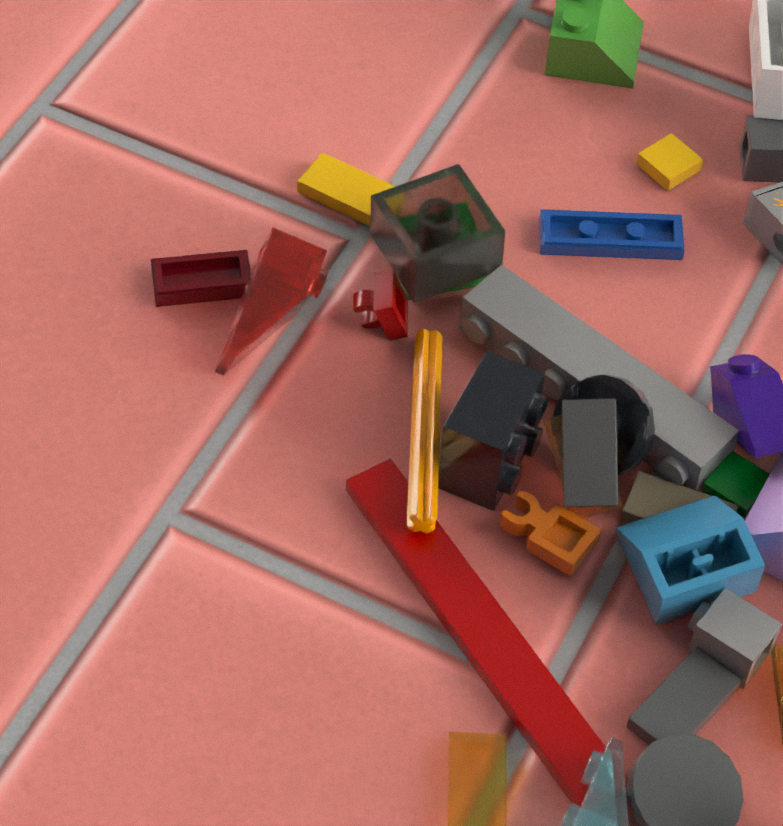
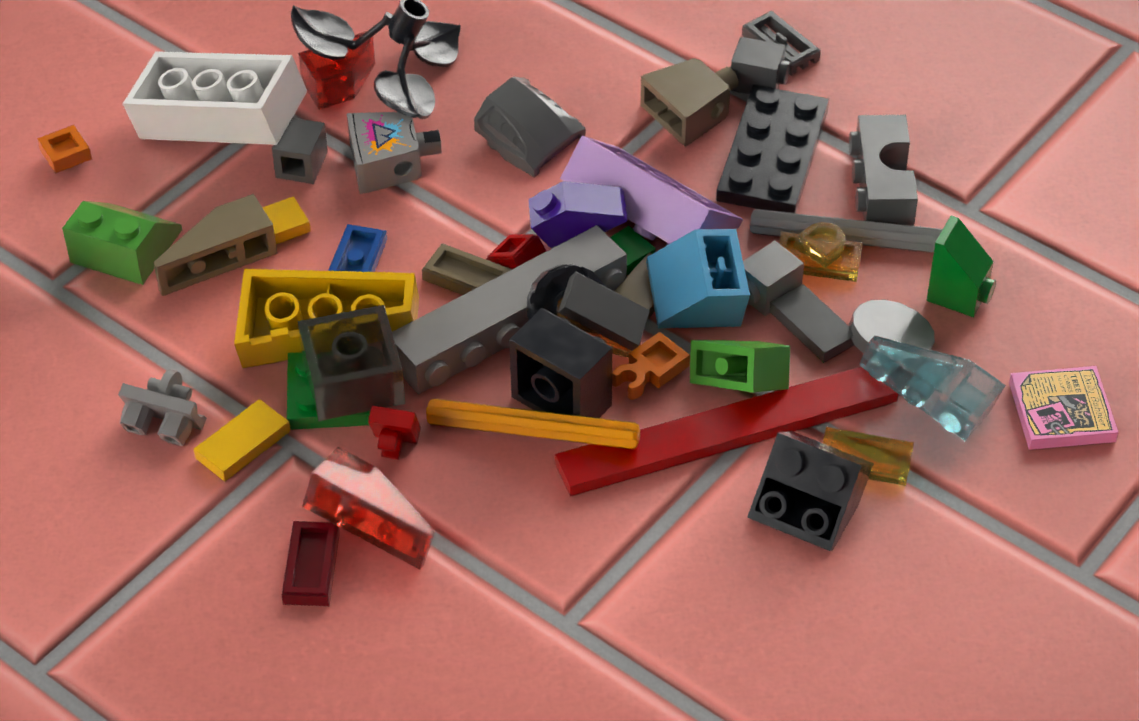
camera: 75 degrees left, 5 degrees down
none -> light grey hips [118,369,207,446]
none -> dark tan slope [154,194,277,296]
none -> yellow wedge [234,269,419,369]
none -> dark tan tile [422,243,512,295]
none -> red slope [486,234,547,269]
none -> bright green slope [690,340,790,393]
none -> black slope [747,431,874,551]

